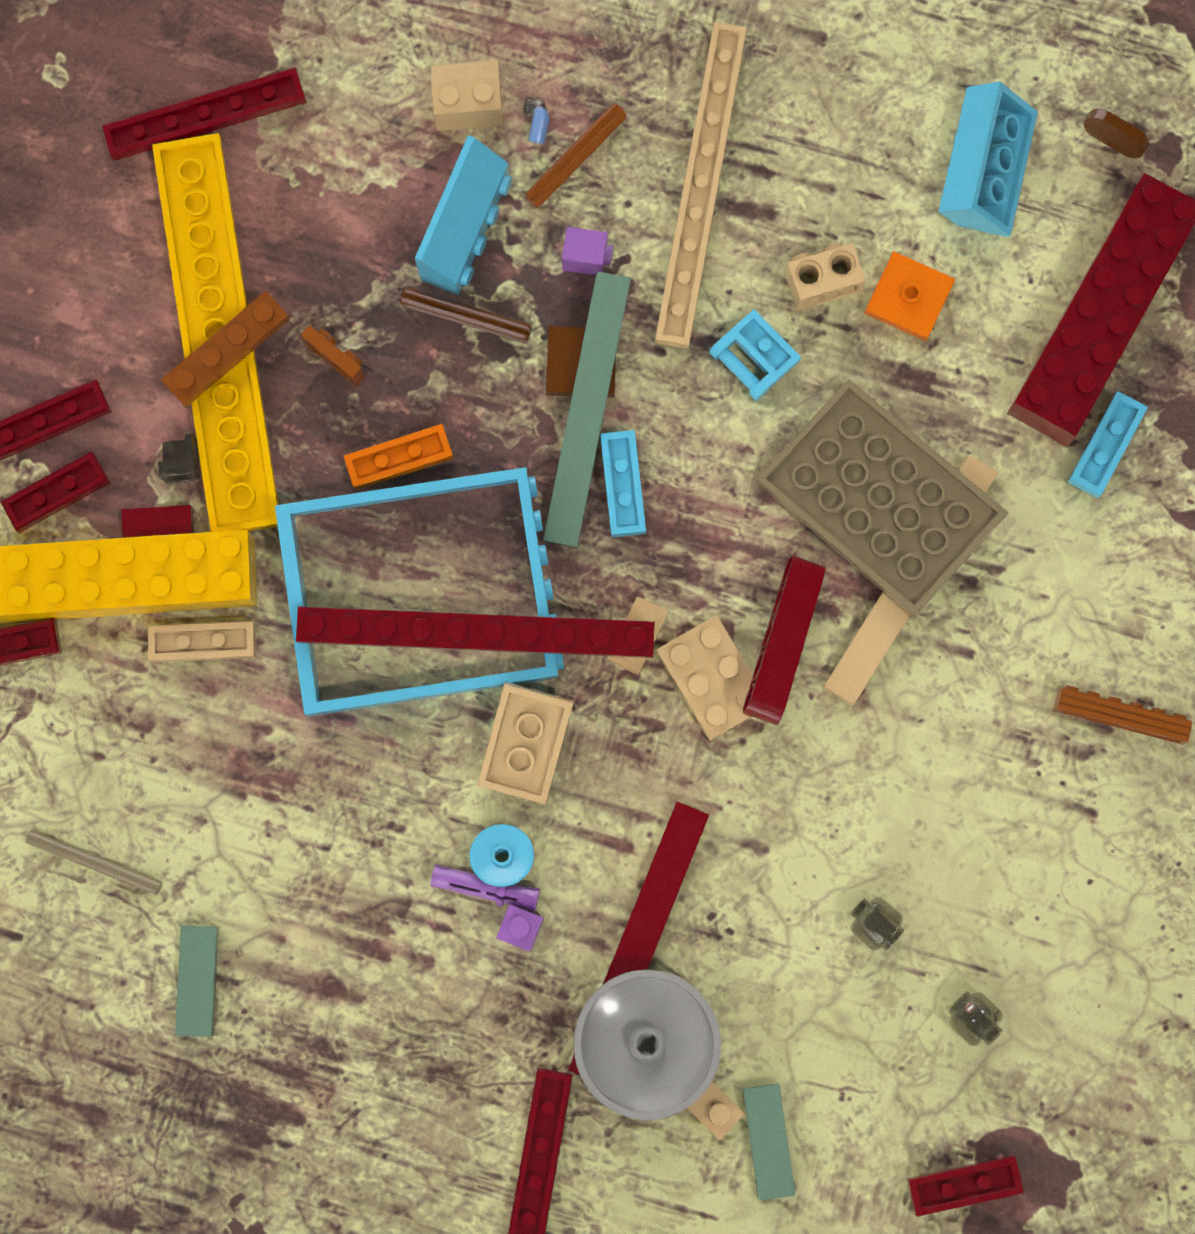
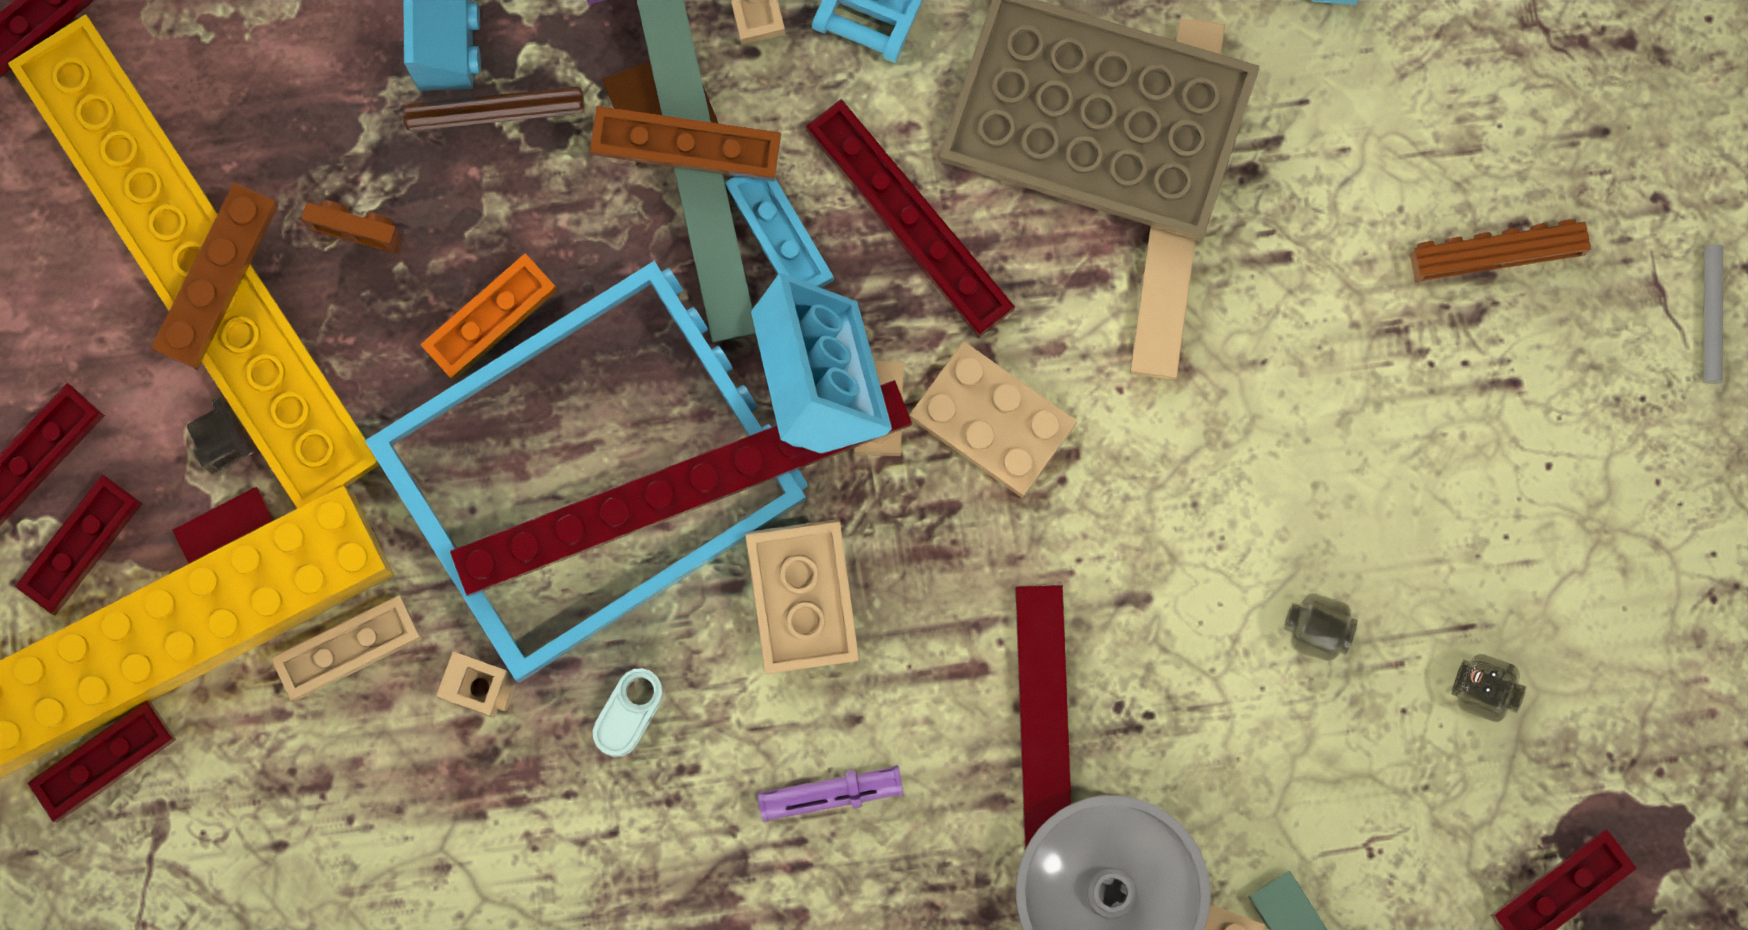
camera: 25 degrees left, 0 degrees up
medium azure piece [469,824,534,887] -> none
medium lavender brick [496,904,545,952] -> none
dark red beam [743,555,826,725] -> none
none -> tan brick [436,652,515,718]
none -> dark orange plate [590,106,781,181]
none -> light aqua piece [593,668,664,757]
none -> medium azure slope [751,273,892,453]
none -> dark red tile [806,99,1015,338]

